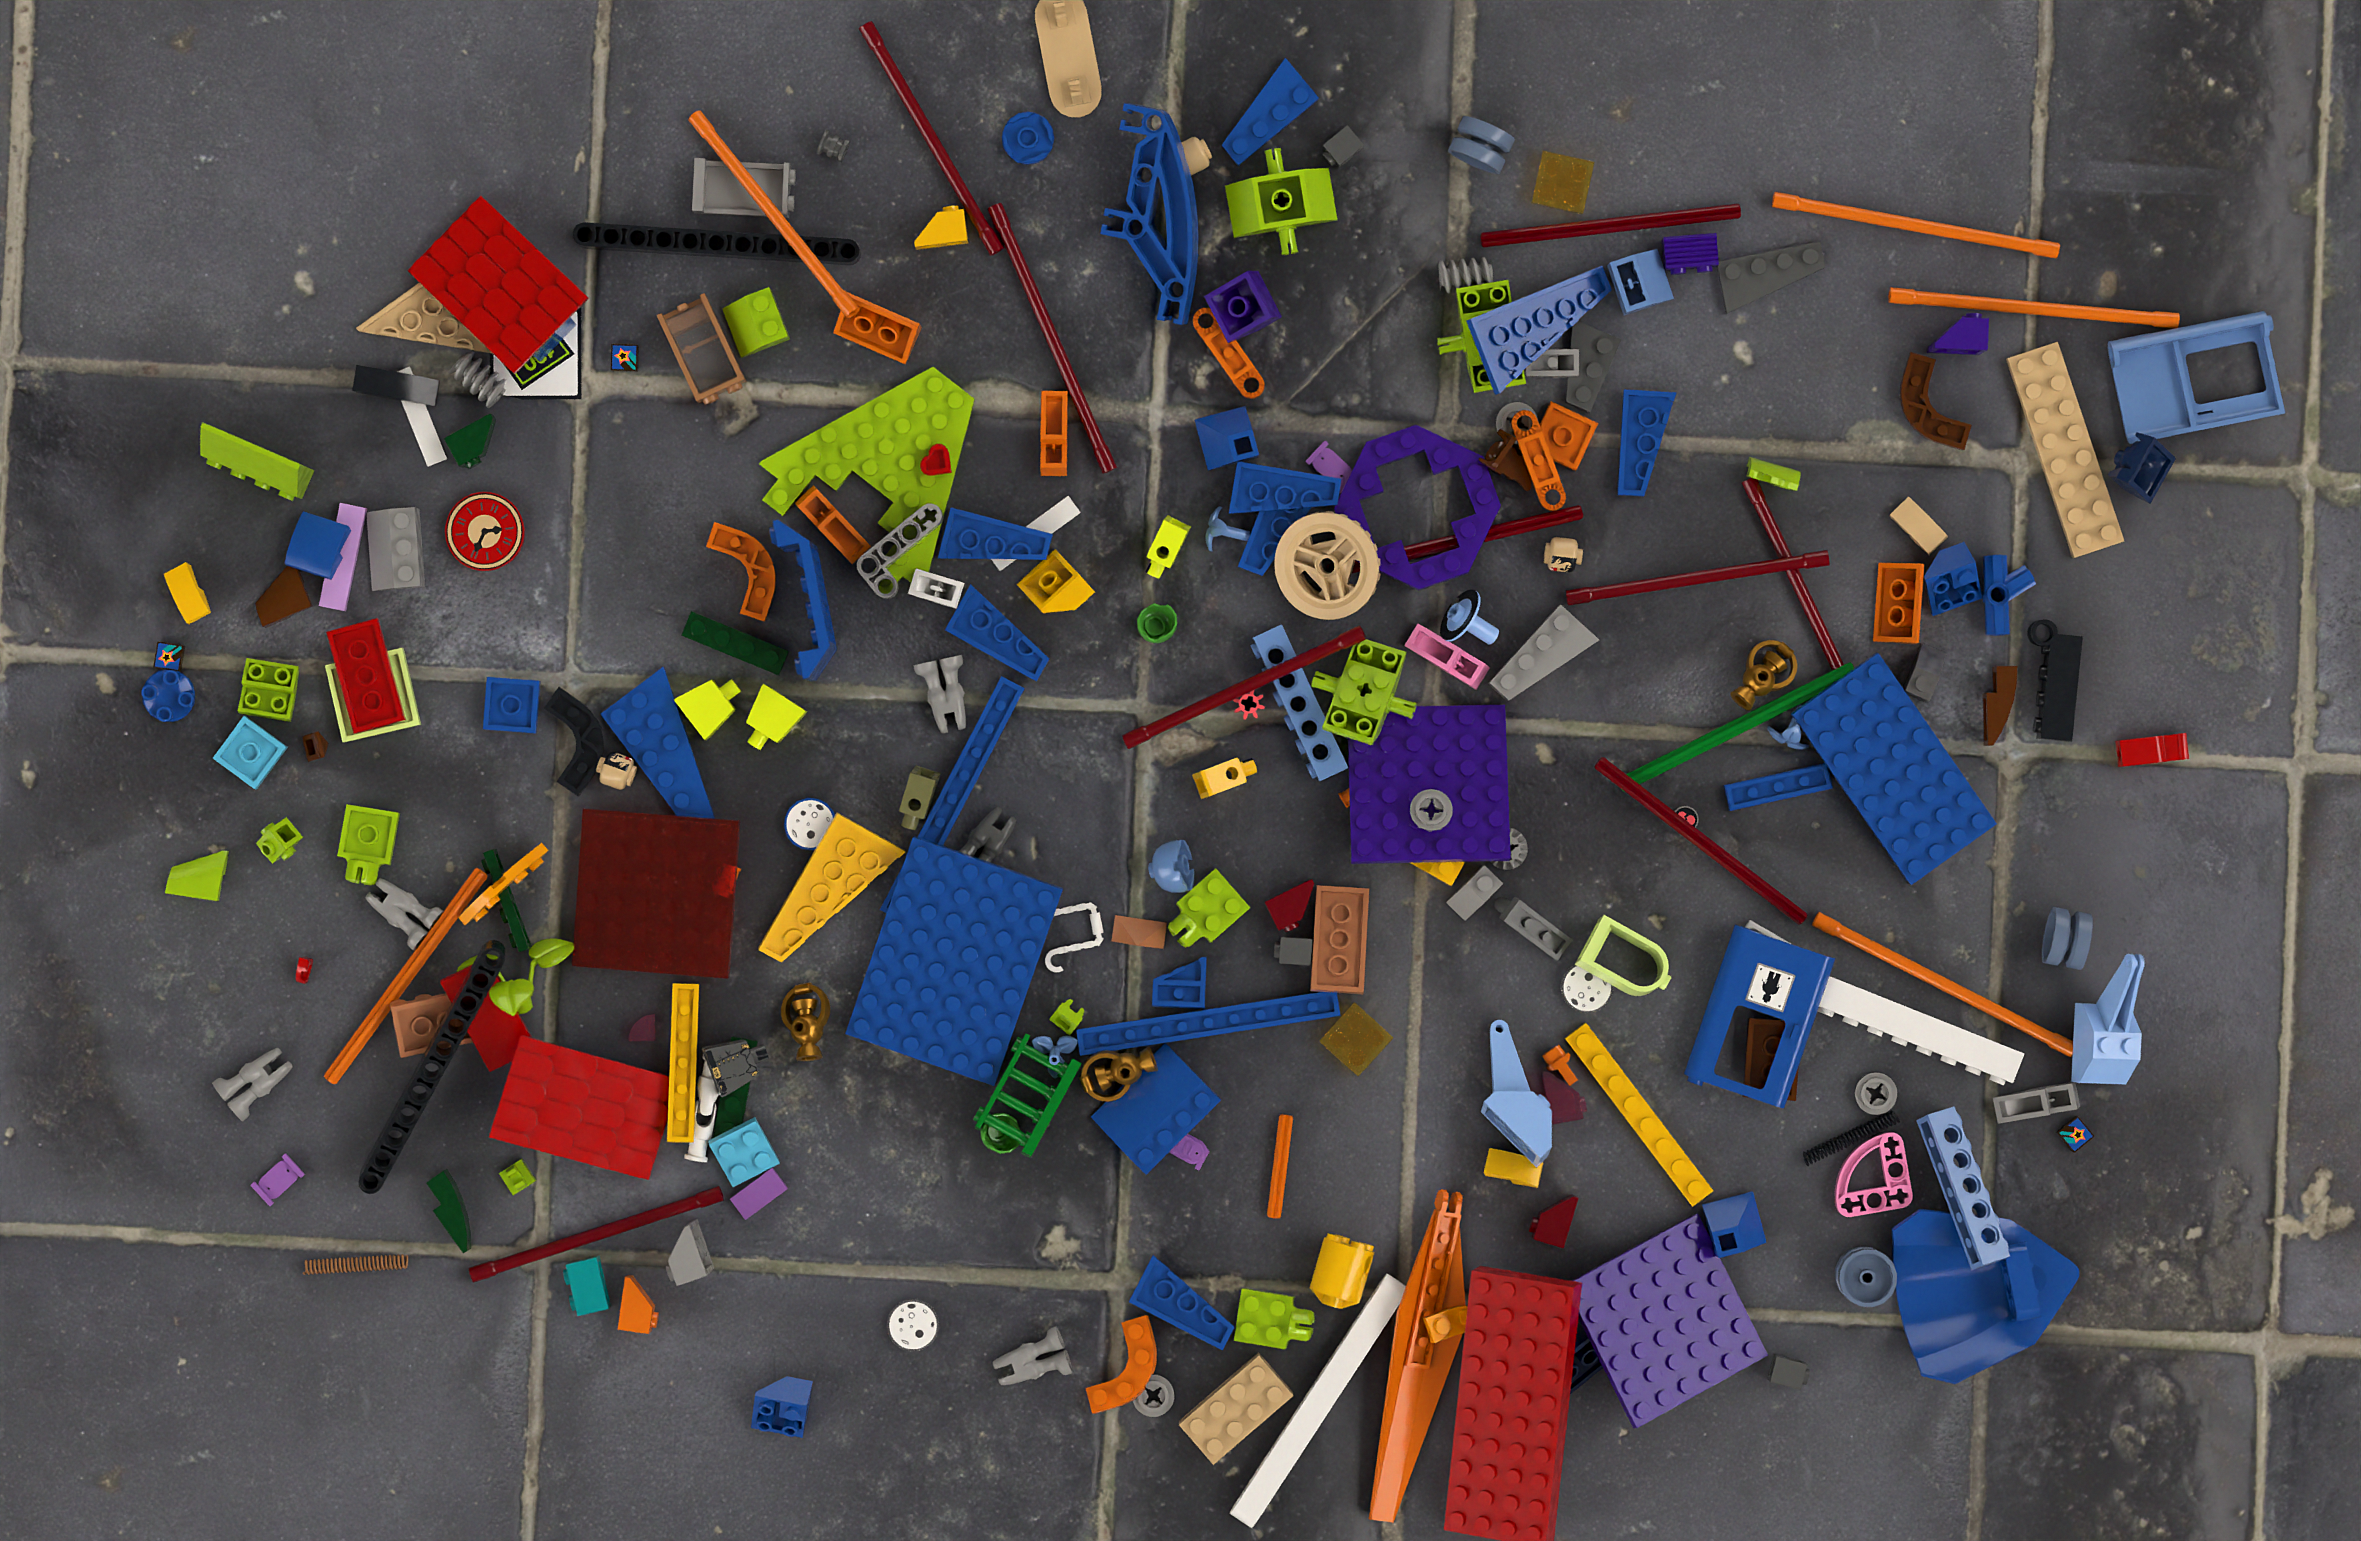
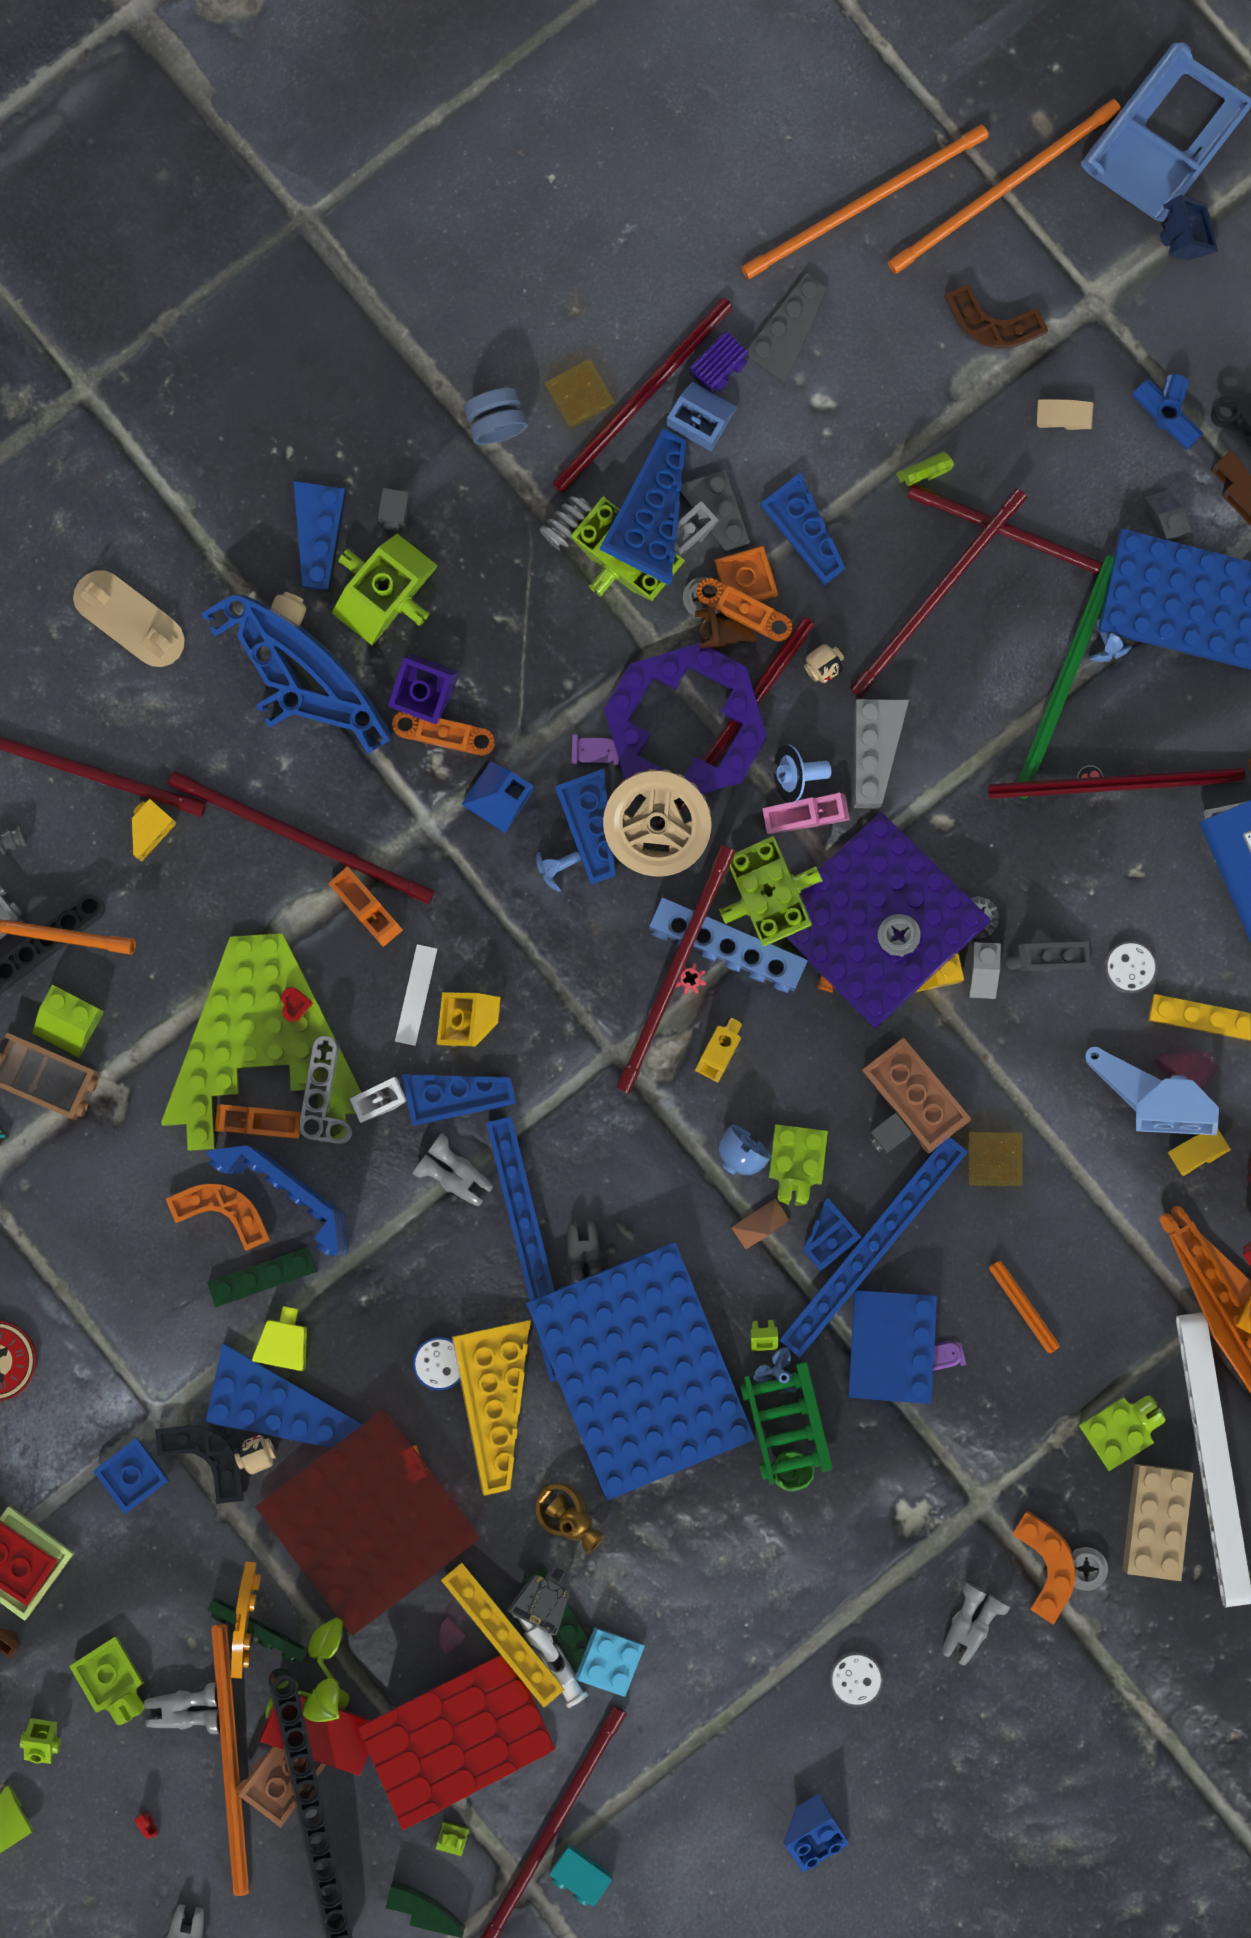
camera: 40 degrees left, 5 degrees down
orange slope [617,1275,659,1334] -> none
light grey slope [666,1219,714,1286] -> none
medium lavender tile [730,1167,788,1220] -> none
neon yellow torso [746,684,807,750] -> none
orange slope [833,292,922,364] -> none
olive torso [899,765,941,830] -> none
blue wing [938,507,1053,560] -> none
blue tile [1002,111,1054,165] -> none
white piece [1045,902,1104,972] -> none
pearl gold piece [1079,1046,1158,1102] -> none
blue wing [1129,1255,1234,1350] -> none
bright green hair [1137,603,1177,643] -> none
neon yellow torso [1145,515,1191,579] -> none
blue wing [1229,461,1342,514] -> none
dark red slope [1265,879,1314,933] -> none
yellow cylinder [1310,1233,1375,1309] -> none
orange piece [1542,1044,1578,1086] -> none
yellowish green window [1575,915,1671,996] -> none
blue tile [1723,763,1833,811] -> none
pearl gold piece [1730,640,1797,710] -> none
orange slope [1873,563,1924,644] -> none
blue slope [1924,542,1982,616] -> none
dark purple slope [1927,313,1989,355] -> none
tan plate [2006,342,2124,558] -> none

